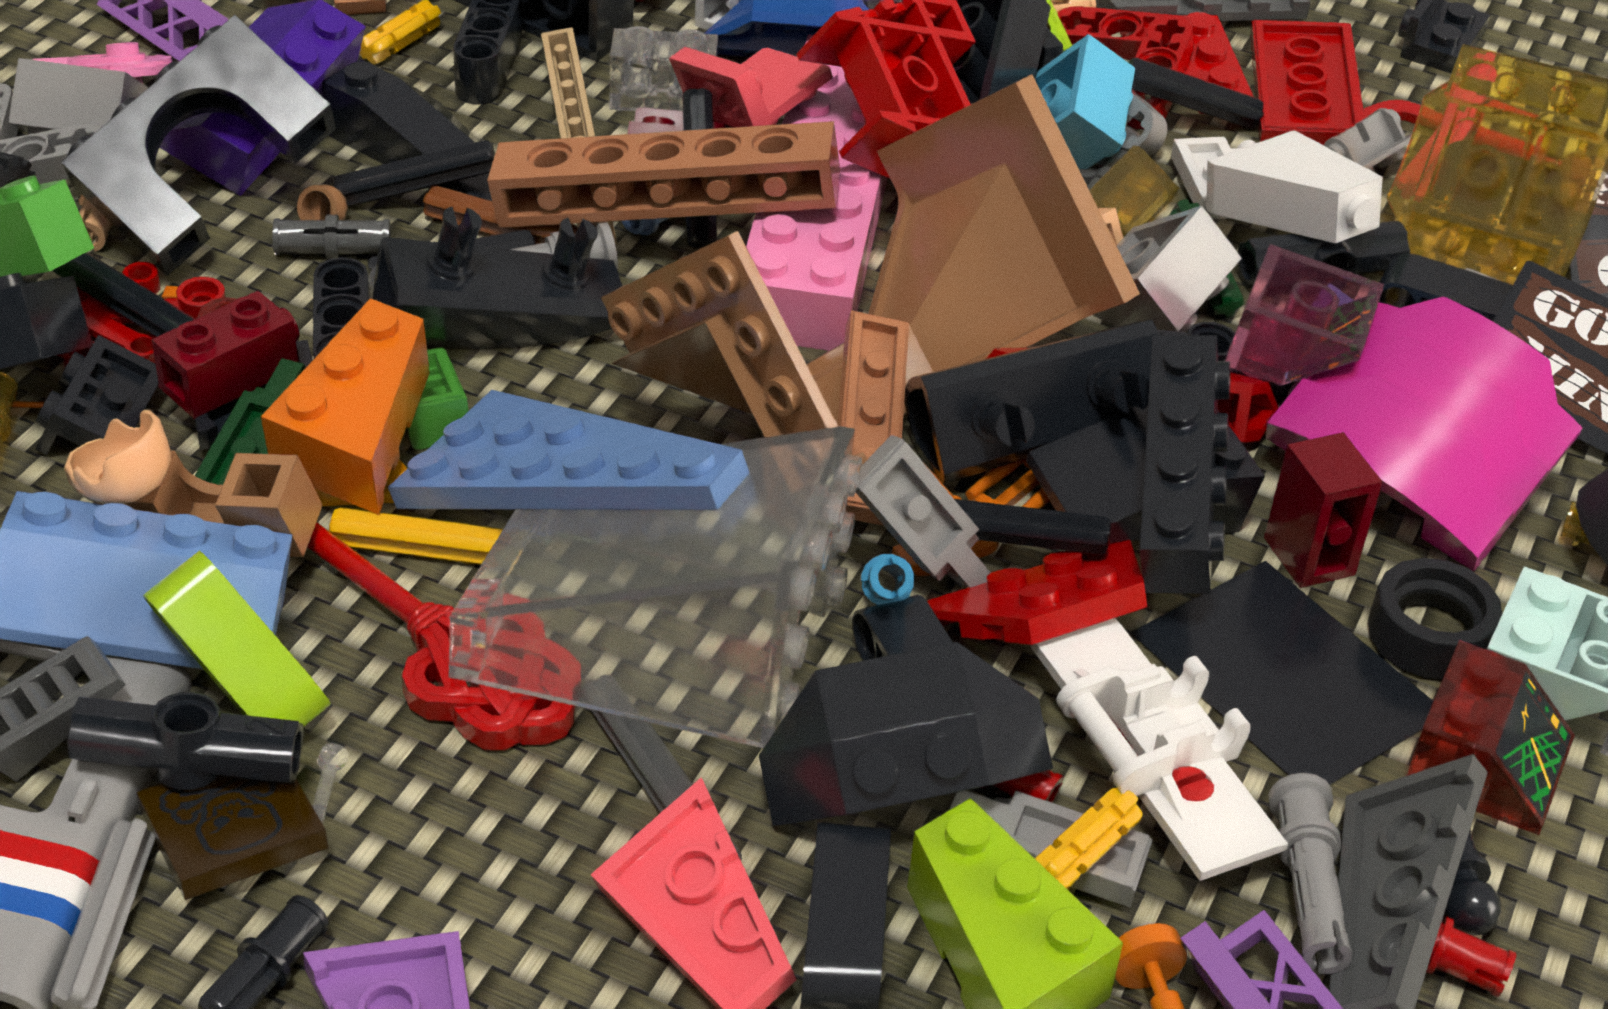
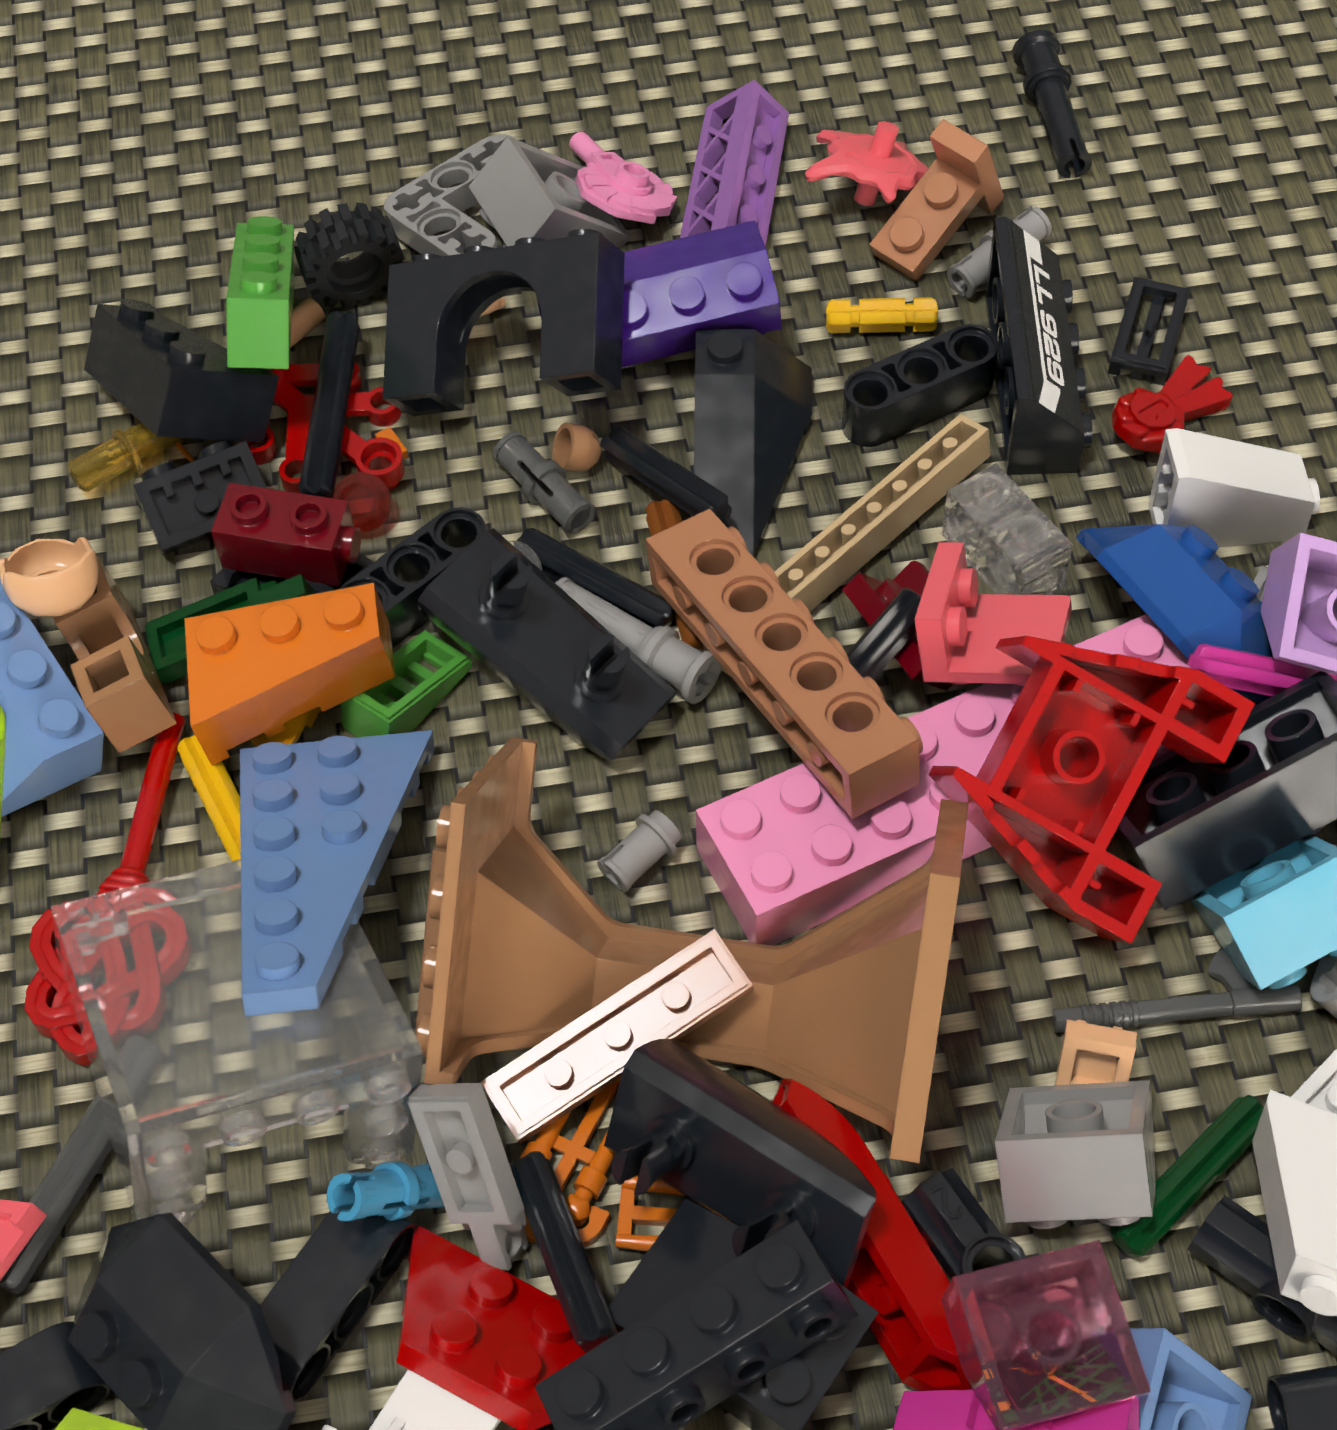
camera: 60 degrees right, 15 degrees up
clear yellow slope [1089,145,1179,238] -> none

